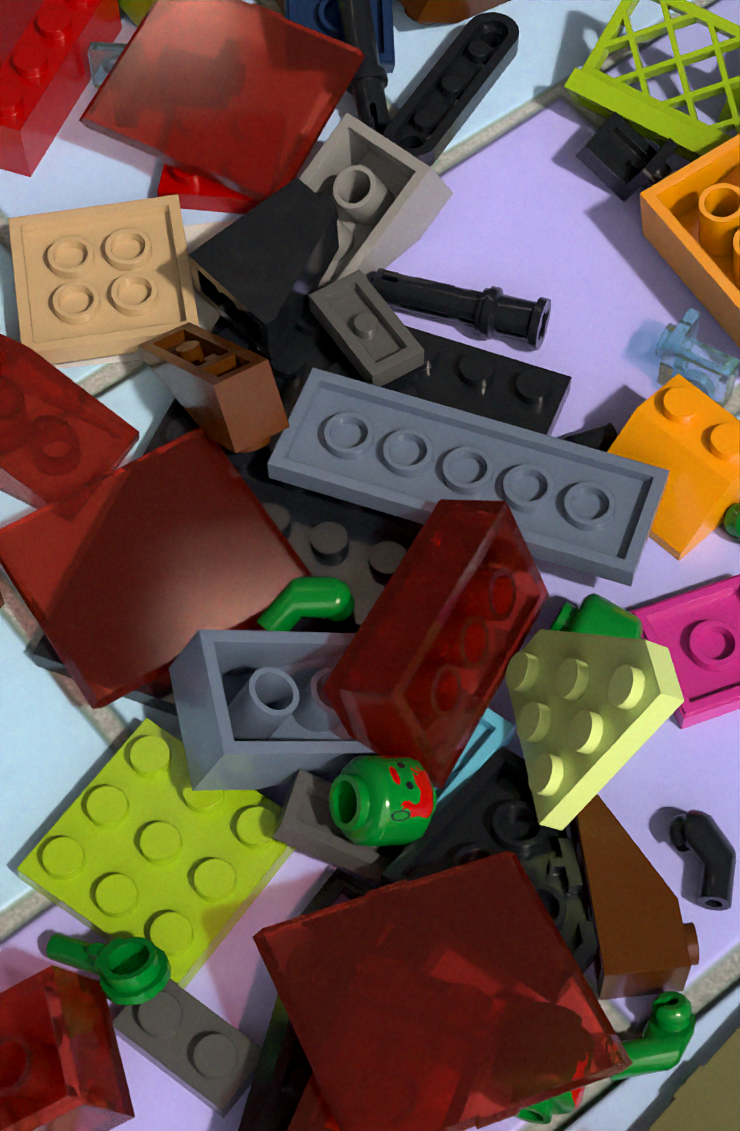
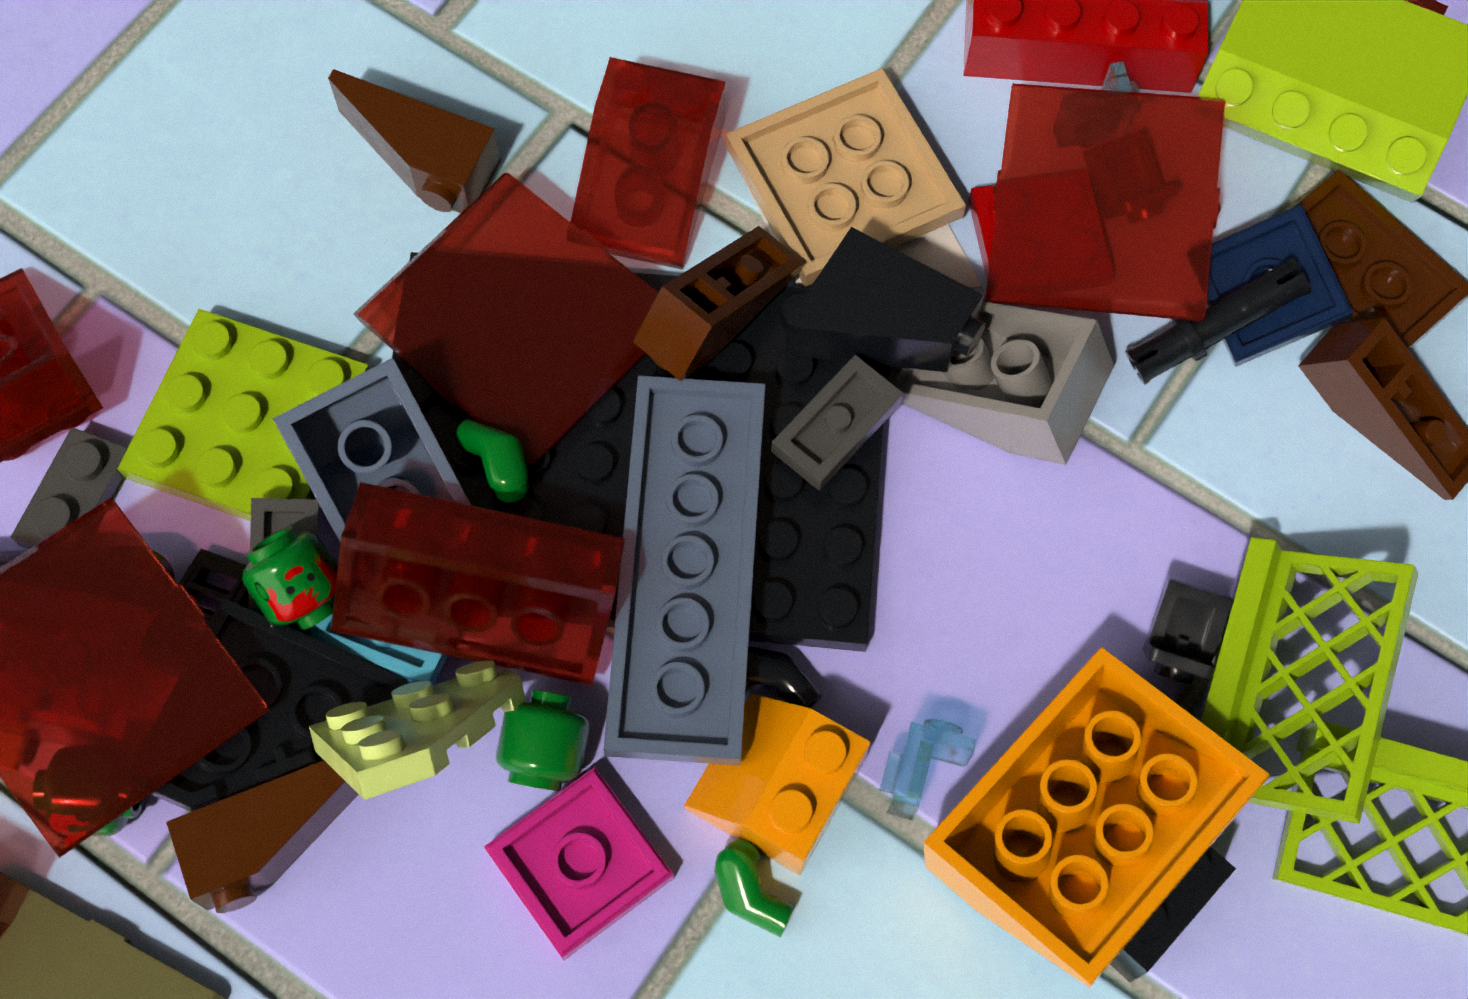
camera: 70 degrees right, 10 degrees up
green plate [46,933,171,1006] -> none
black pin [372,268,551,351] -> none
black plate [383,12,519,166] -> none
green arm [603,991,696,1081] -> none
black arm [667,809,736,911] -> none

